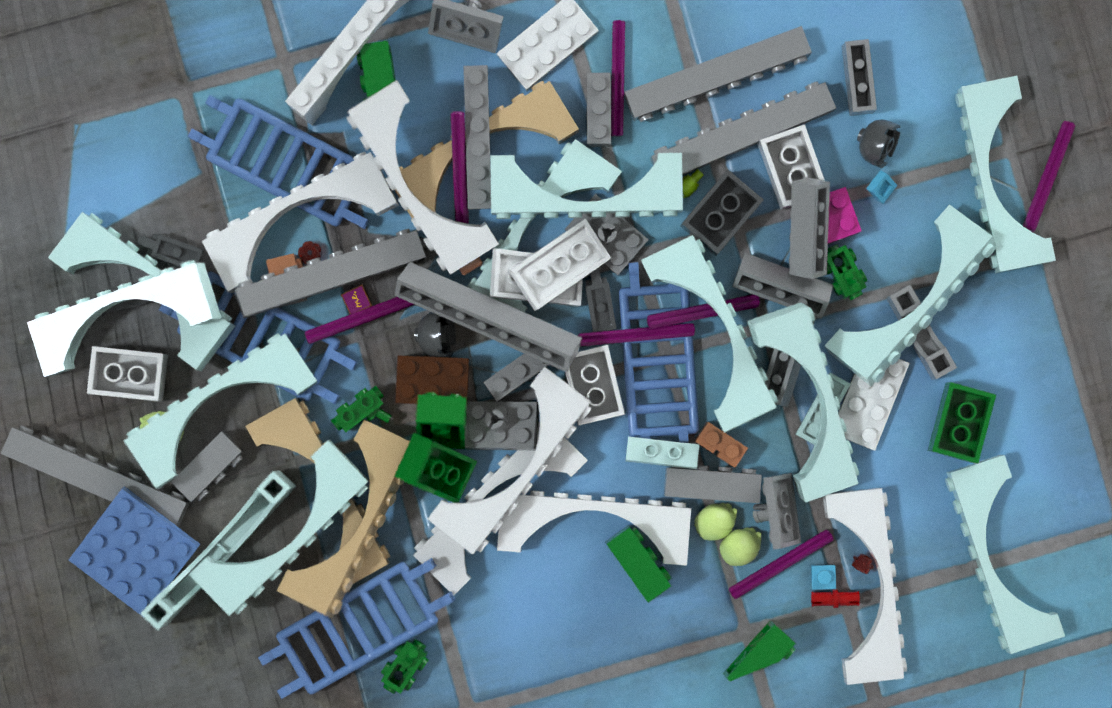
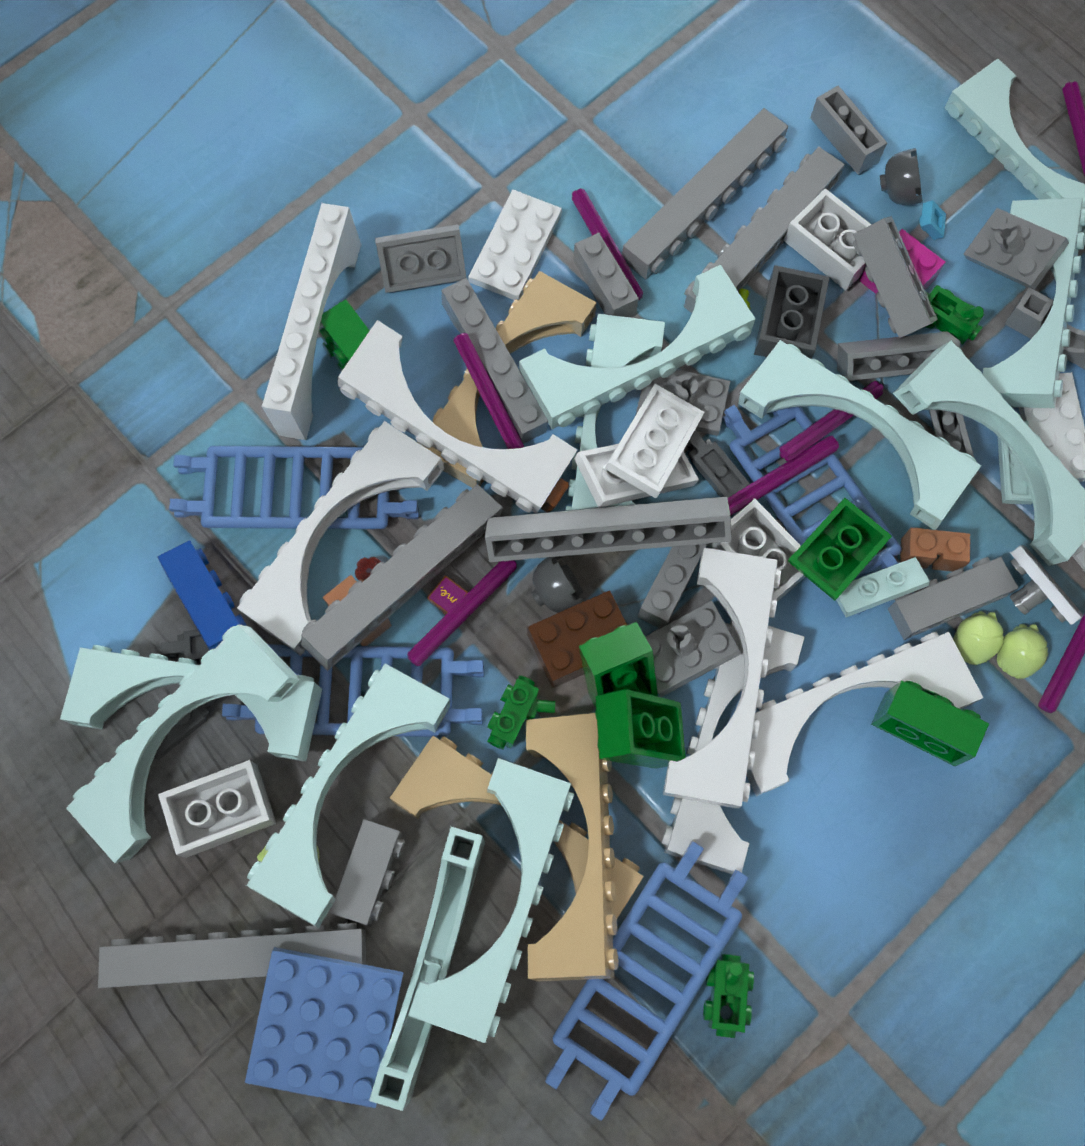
camera: 25 degrees left, 15 degrees down
none -> blue brick [157,540,247,650]
none -> green slope [788,498,892,601]
none -> light grey plate [964,208,1069,290]

